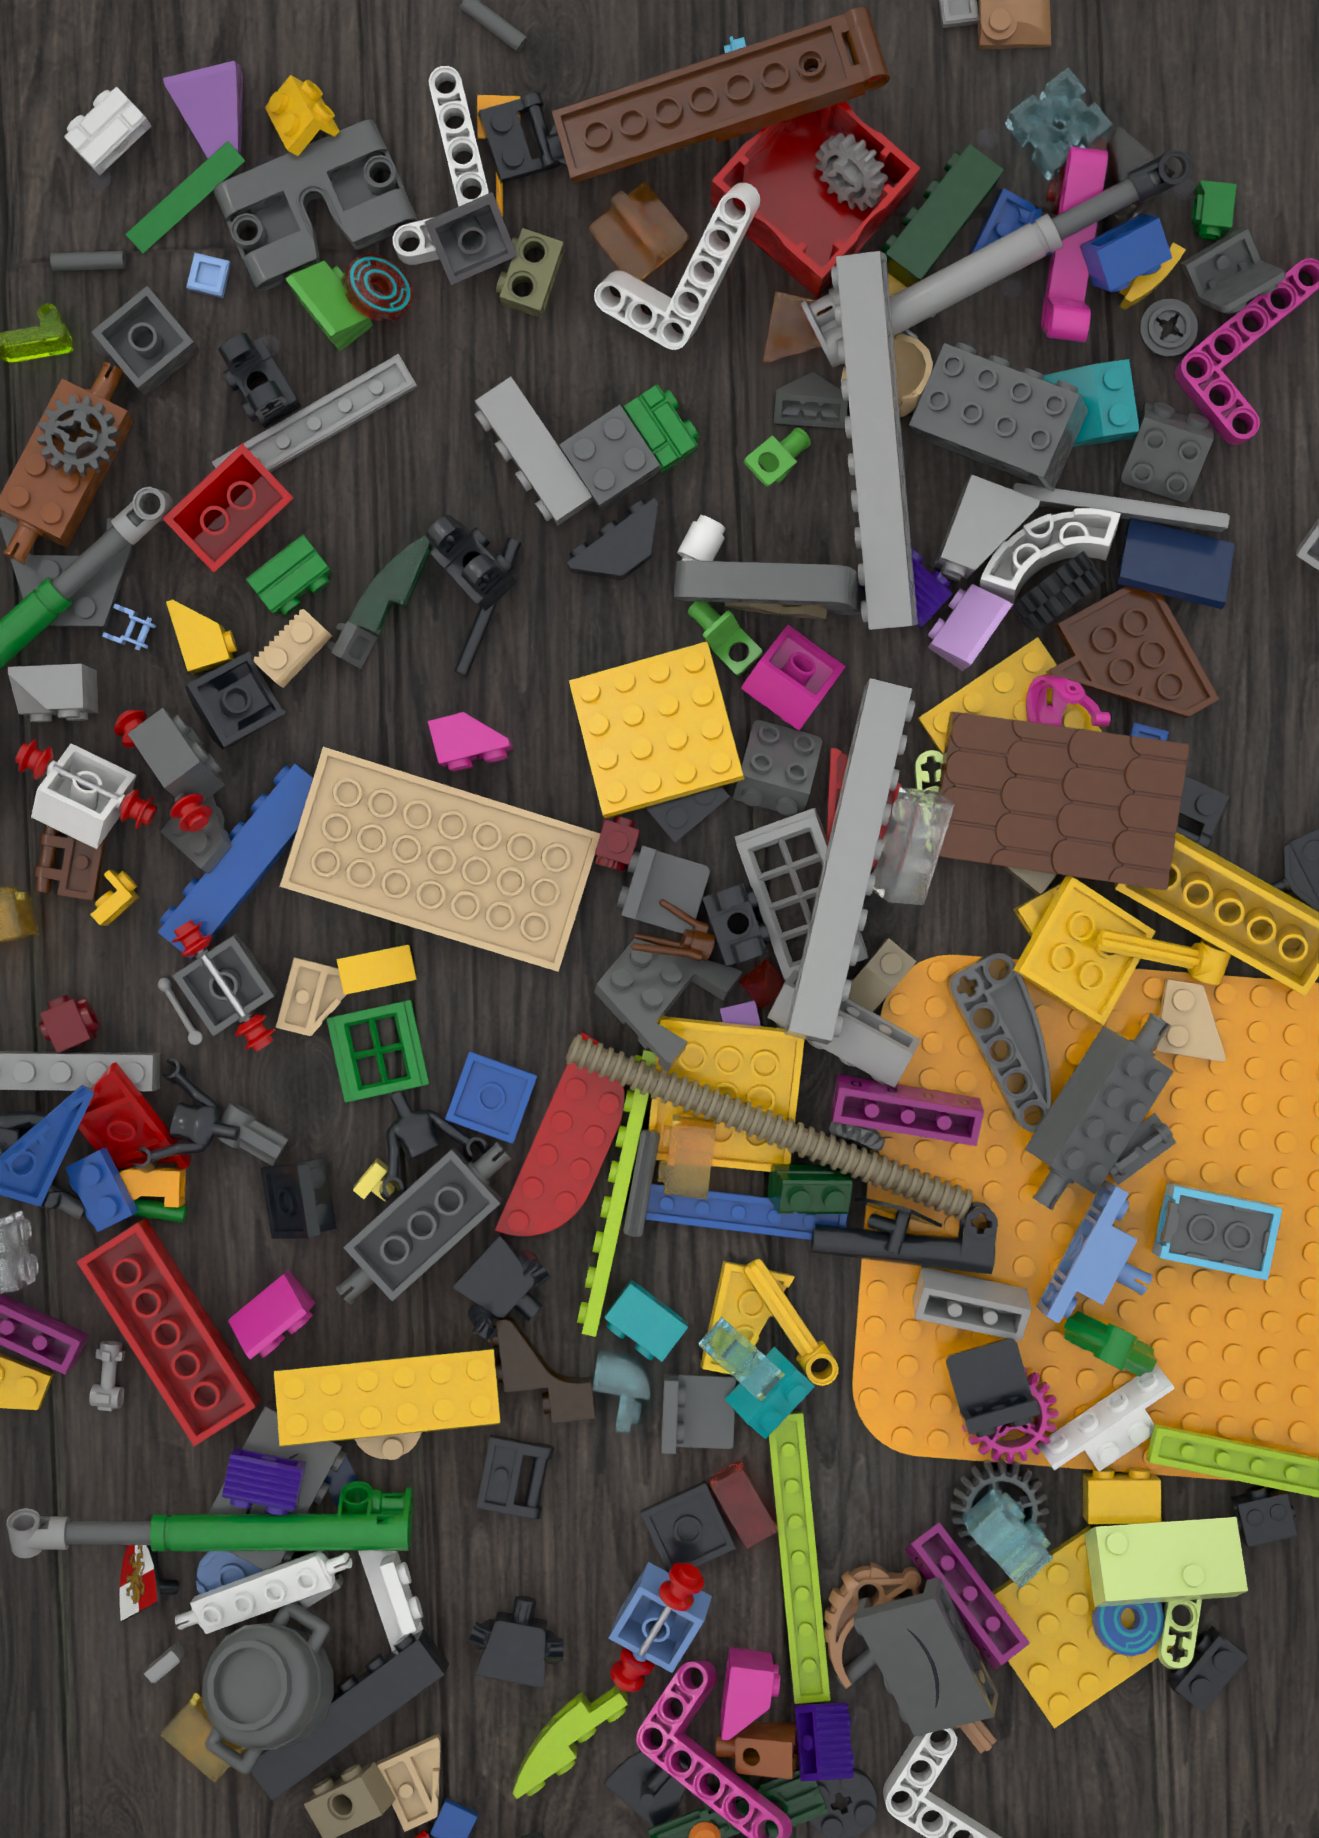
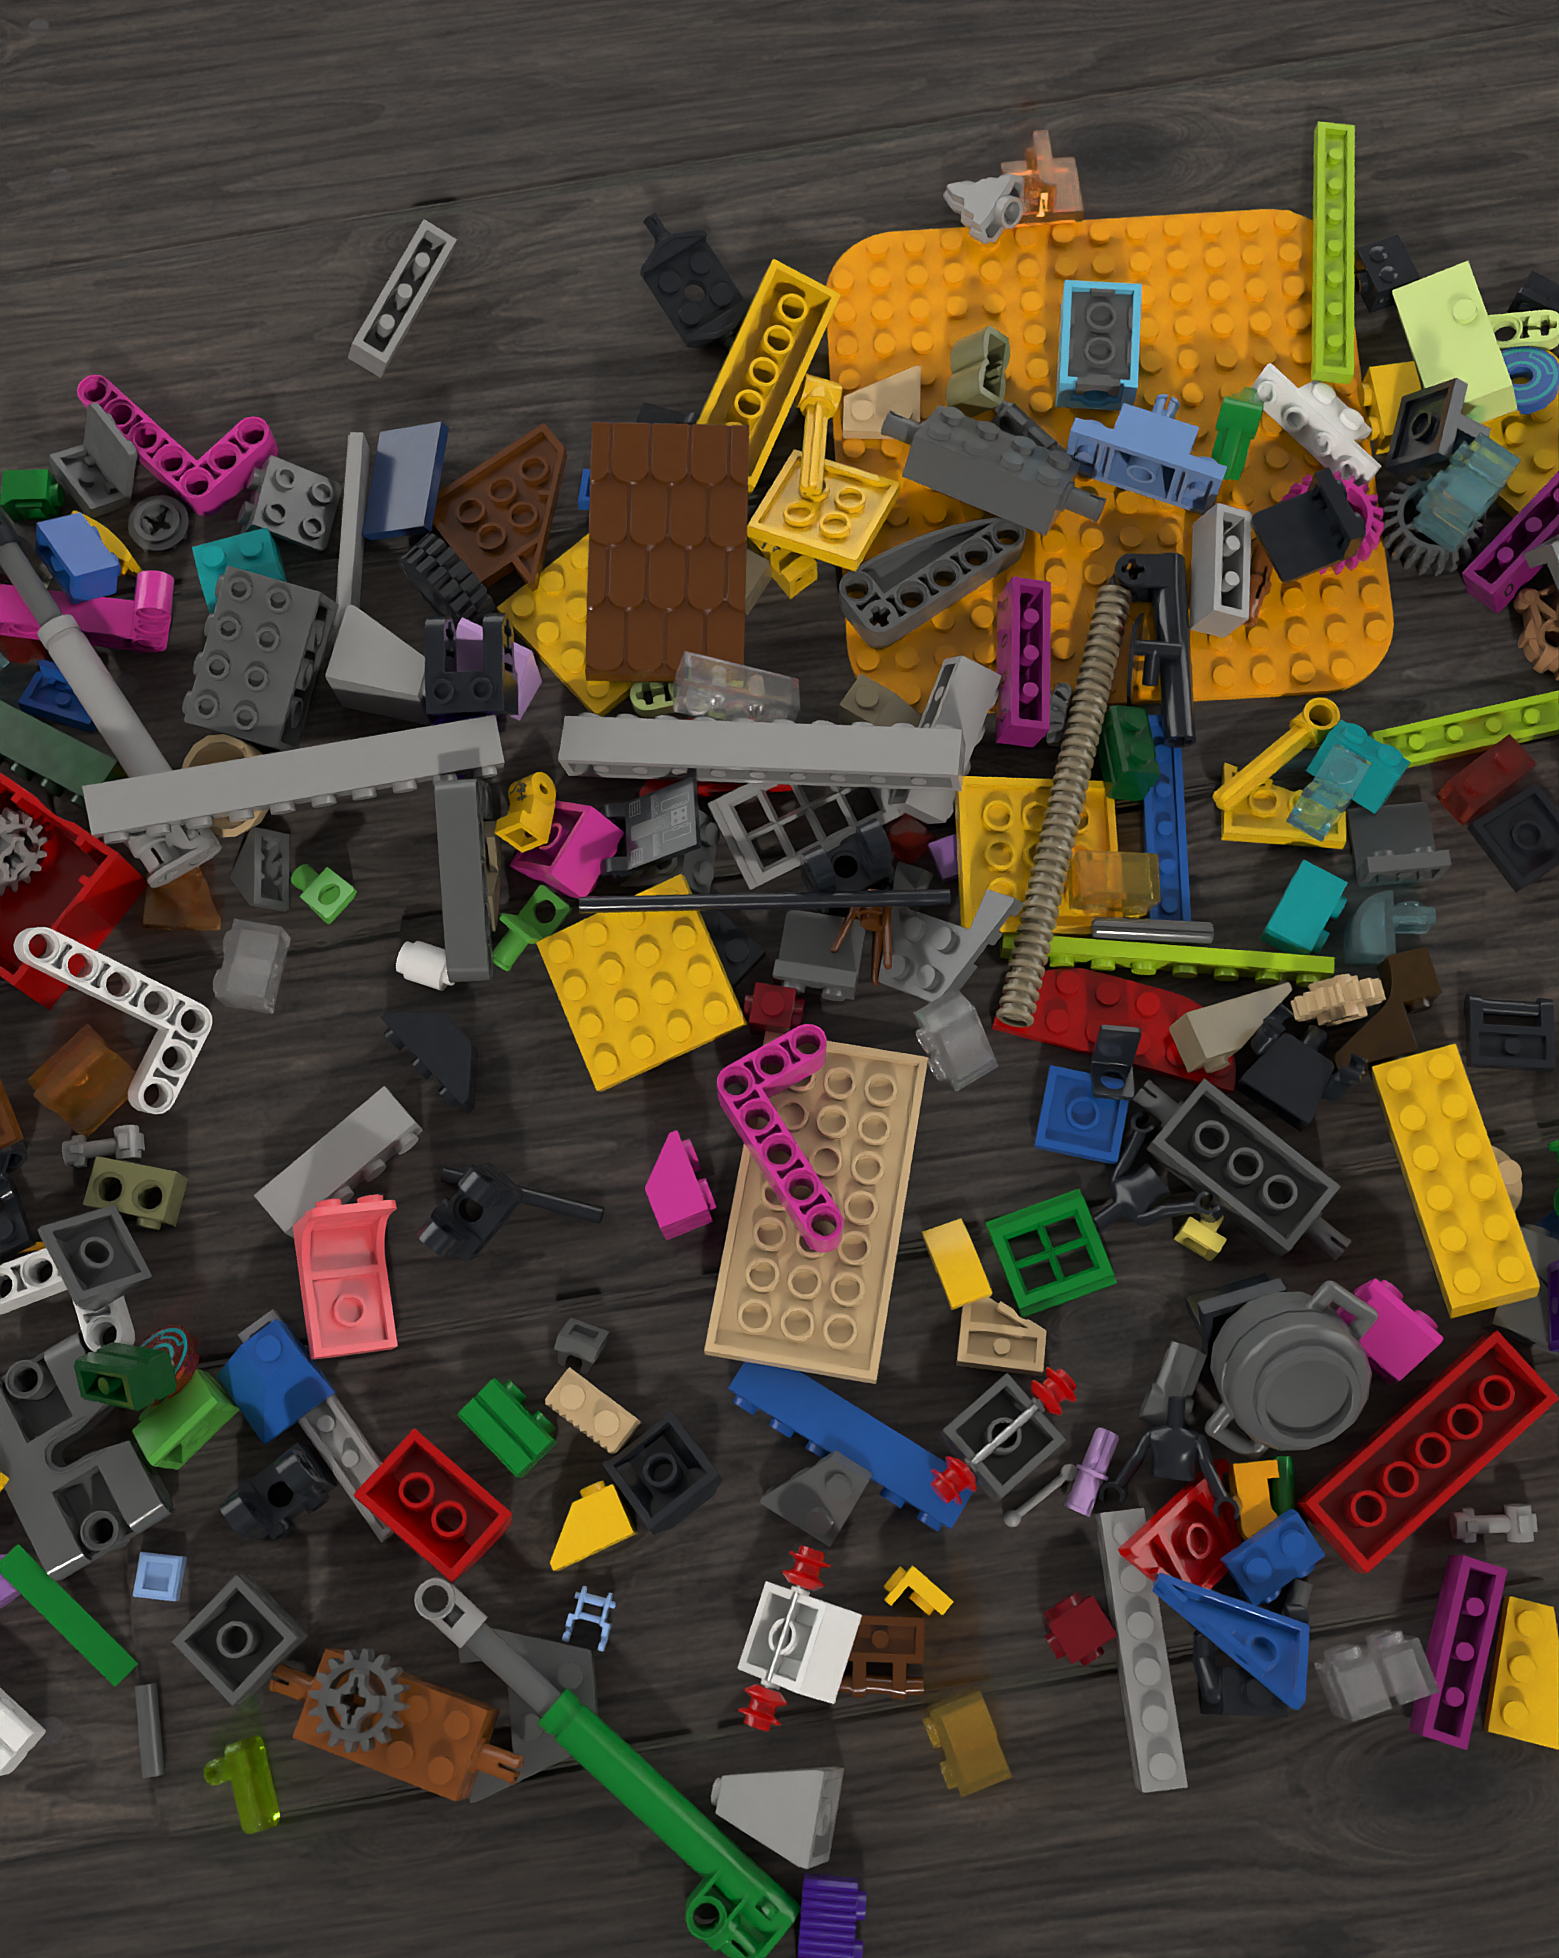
camera: 90 degrees left, 15 degrees down
light grey slope [8,664,99,723] -> none
dark grey brick [114,708,226,832] -> none
clear green slope [349,535,433,636] -> none
dark grey brick [559,405,660,512] -> none
green brick [623,385,700,474] -> none
white brick [980,508,1121,603] -> none
dark pink helmet [1026,674,1111,727] -> none
none -> light grey bar [62,1125,145,1168]
none -> dark green brick [74,1342,177,1411]
none -> clear brick [213,919,291,1014]
none -> blue slope [217,1319,336,1445]
none -> coral bracket [293,1195,398,1360]
none -> black brick [424,613,519,718]
none -> yellow leg [494,772,556,853]
none -> black piece [579,889,951,913]
none -> black flag [598,776,701,885]
none -> dark pink beam [717,1024,843,1253]
none -> clear brick [914,988,998,1092]
none -> olive brick [946,325,1010,418]
none -> lavender axle [1064,1428,1119,1517]
none -> black bracket [1090,1025,1142,1101]
none -> dark tan slope [1169,982,1293,1074]
none -> dark grey piece [1205,1280,1378,1462]
none -> dark orange pin [1242,544,1273,626]
none -> tan gear [1291,973,1386,1027]
none -> black bracket [1385,378,1491,475]

